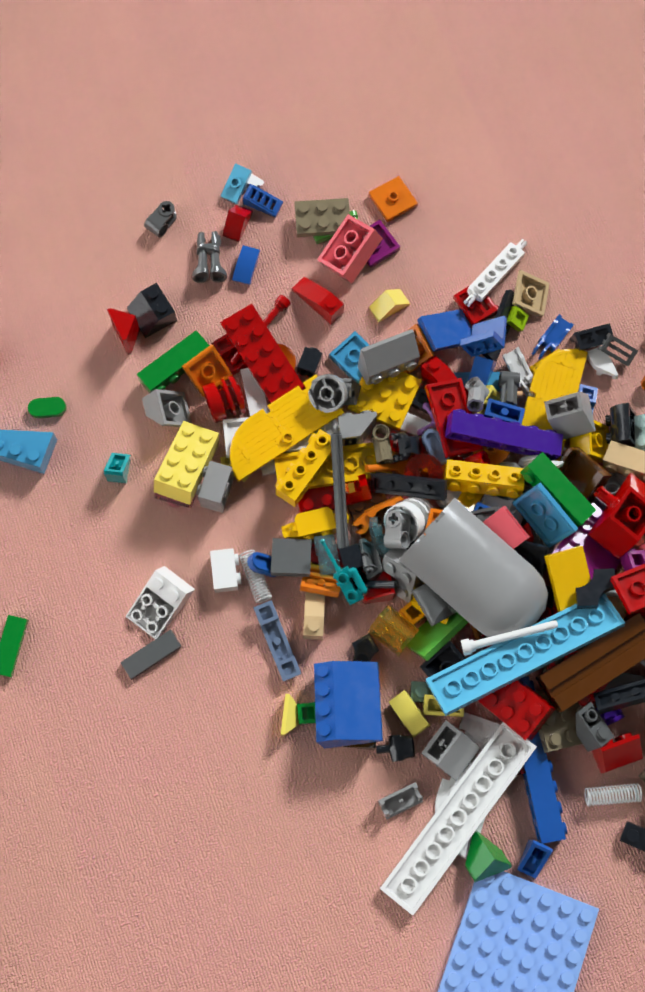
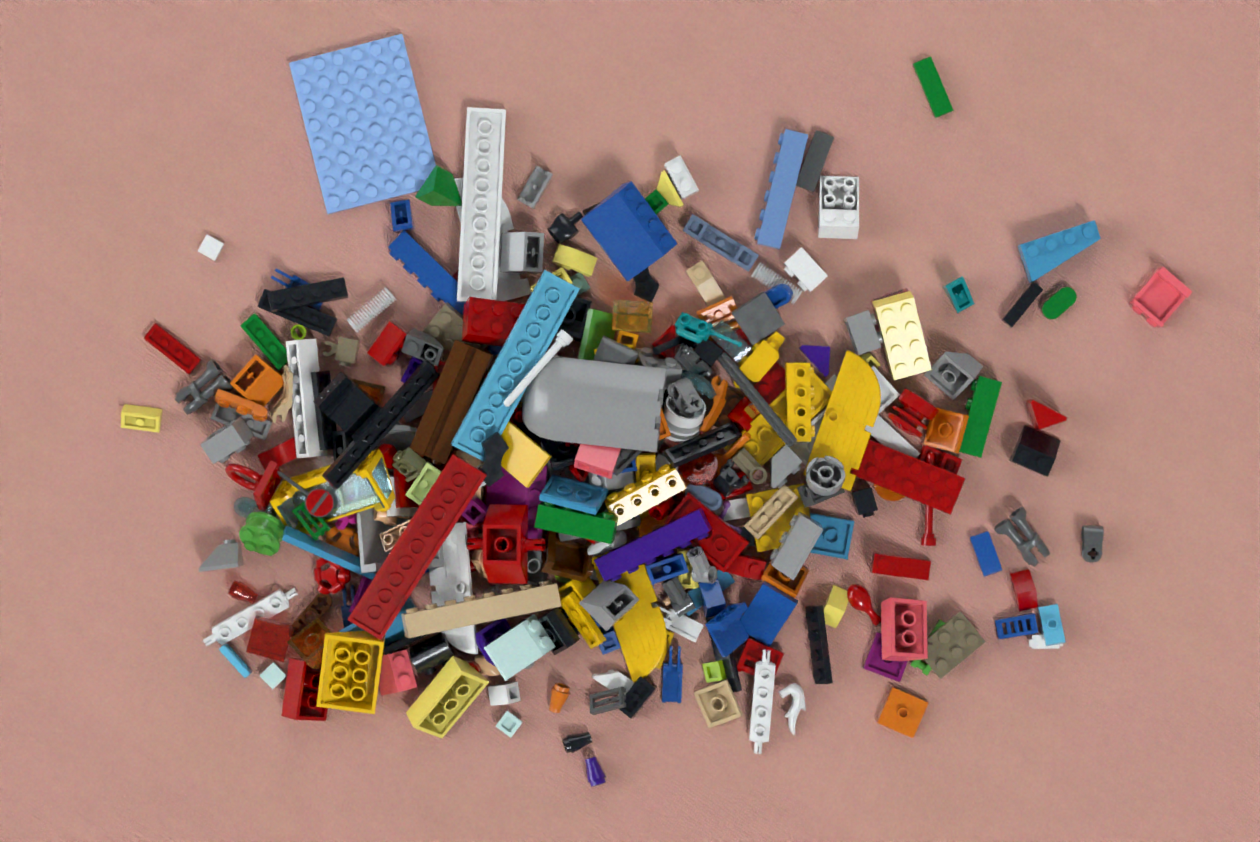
camera: 150 degrees right, 15 degrees up
none -> yellow tile [560,591,607,649]
none -> white brick [664,155,699,199]
none -> tan tile [744,484,798,540]
none -> medium blue brick [754,129,808,250]
none -> white piece [778,683,806,735]
none -> dark purple slope [799,345,830,377]
none -> black plate [805,605,833,684]
none -> red piece [847,584,881,626]
none -> black piece [1002,282,1043,328]

